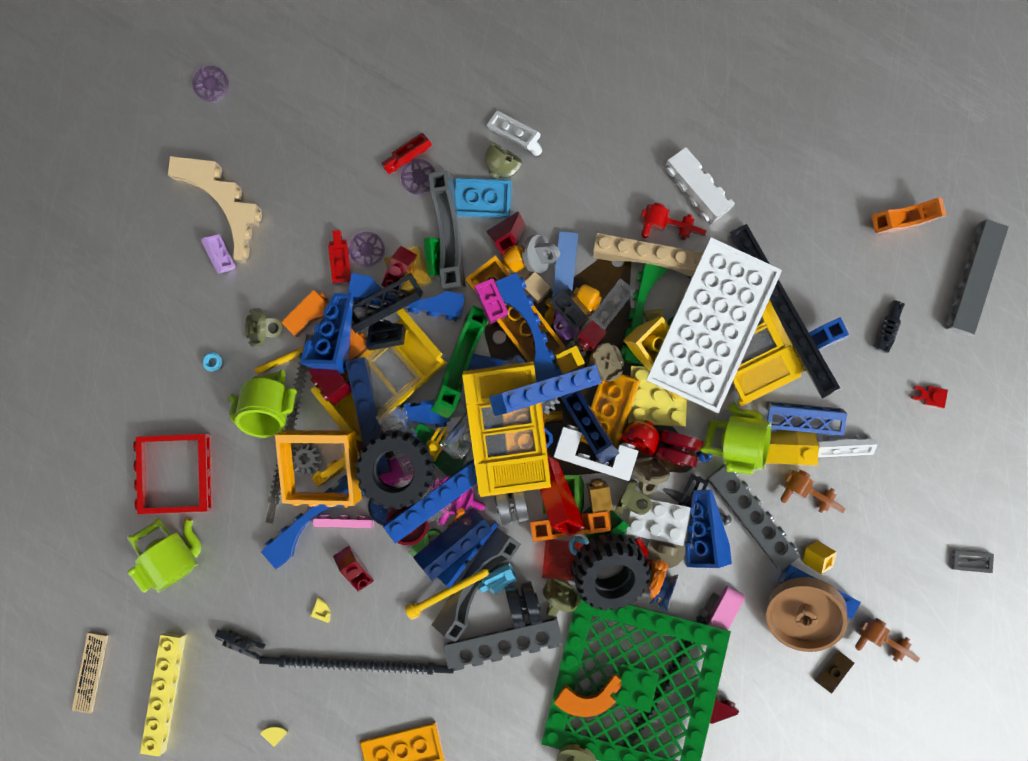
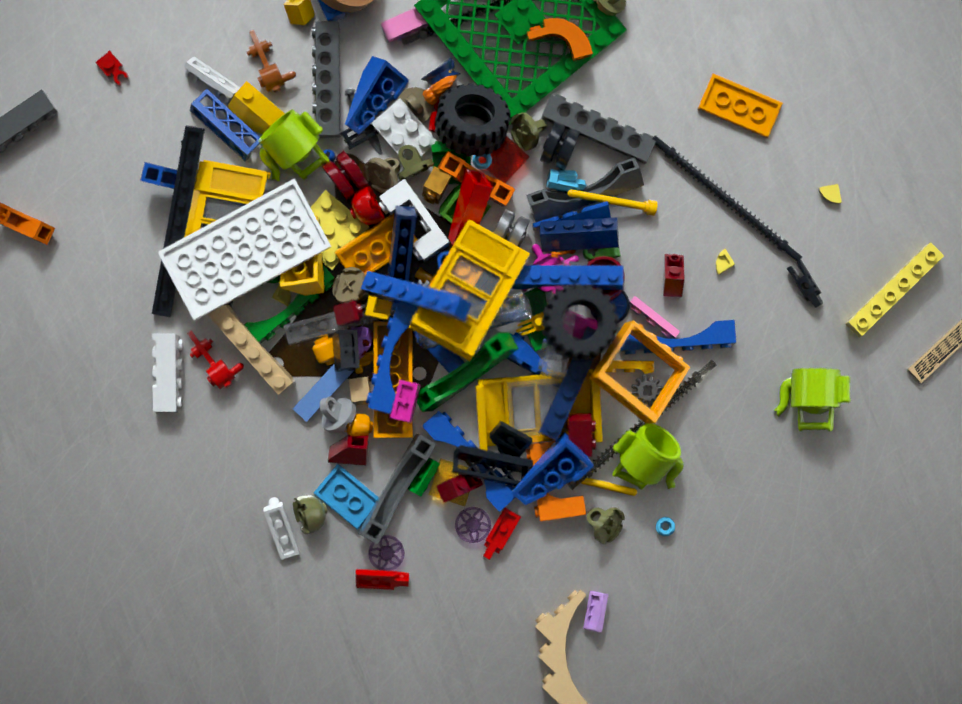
camera: 140 degrees left, 0 degrees up
red window [133,434,212,514] -> none
black hinge [876,300,905,353] -> none

